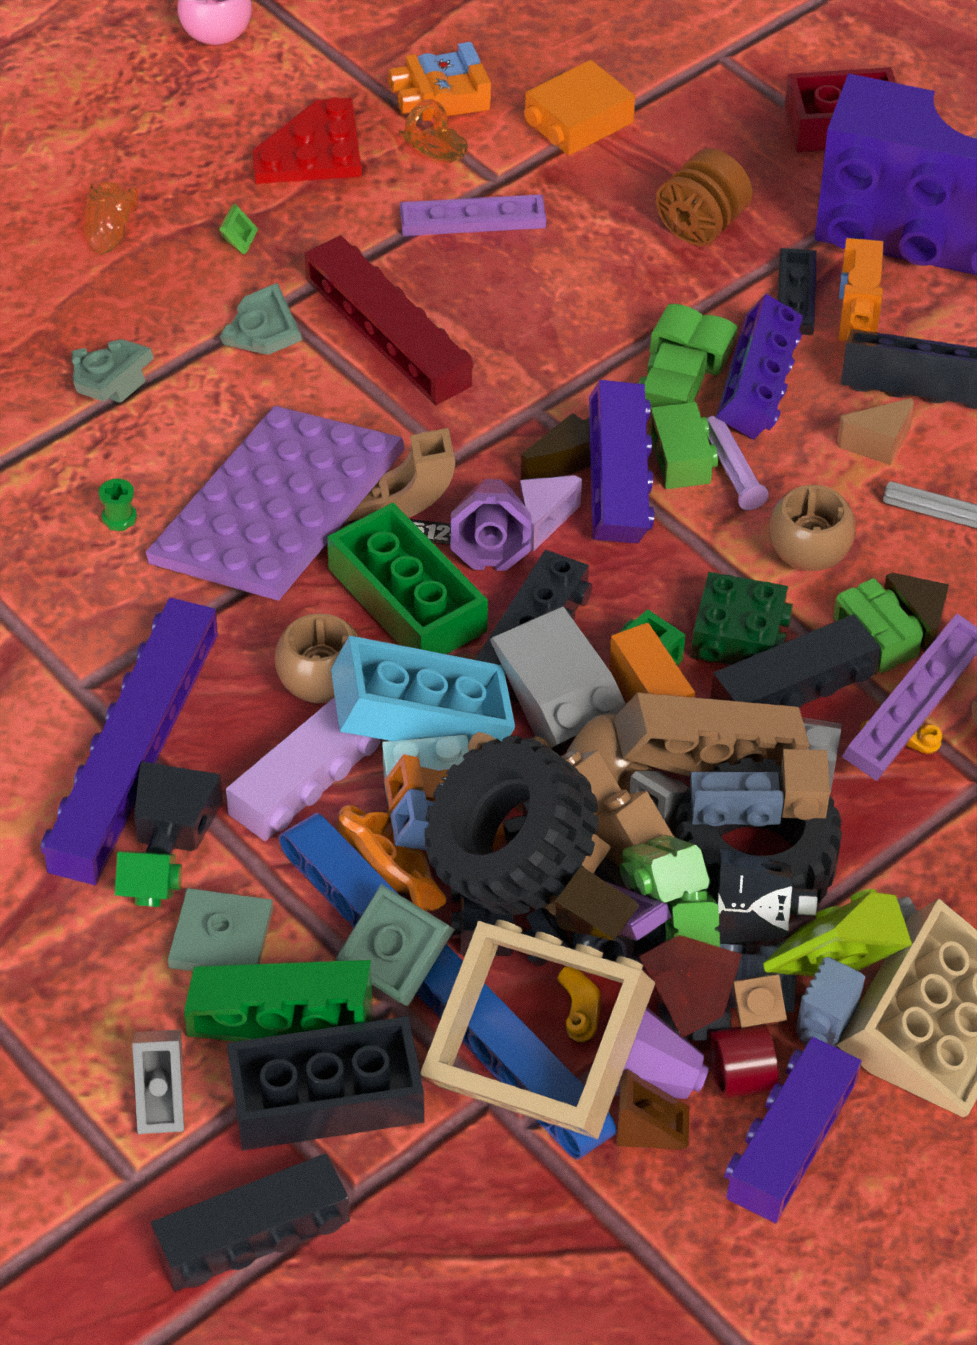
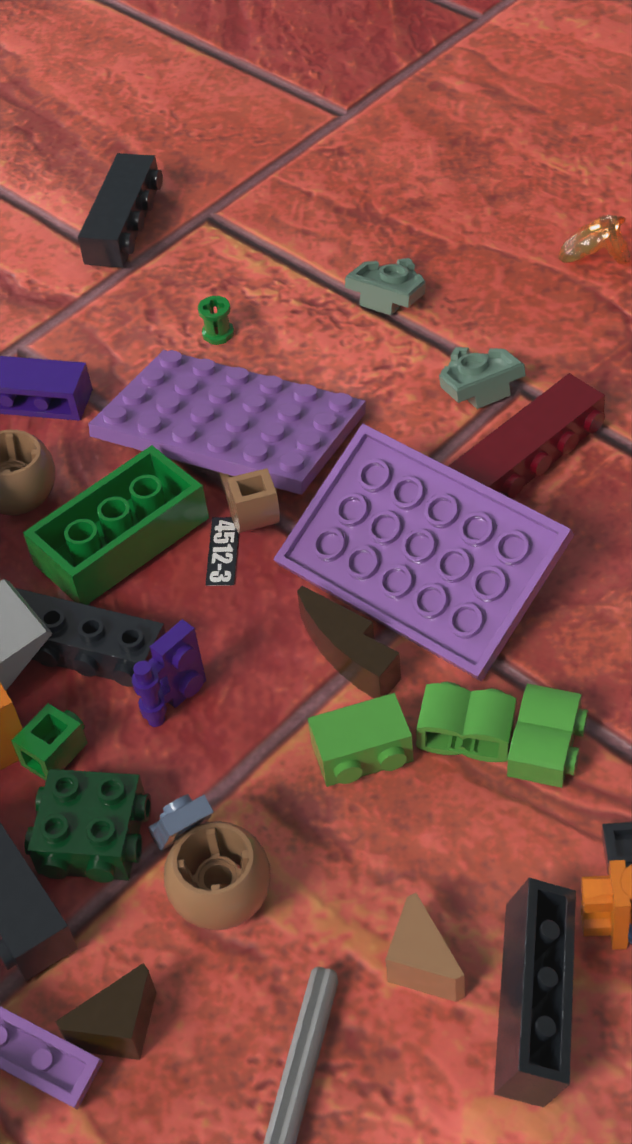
camera: 90 degrees right, 0 degrees up
bright green slope [219,204,258,254] -> none
medium lavender cone [451,479,532,571] -> none
lavender slope [520,475,582,551] -> none
dark purple brick [589,380,654,544] -> none
lavender axle [707,416,769,510] -> none
dark purple brick [716,293,803,440] -> none
bright green brick [833,578,923,674] -> none
none -> dark purple plate [132,619,206,727]
none -> sand blue plate [148,794,214,851]
none -> medium lavender plate [273,423,574,682]

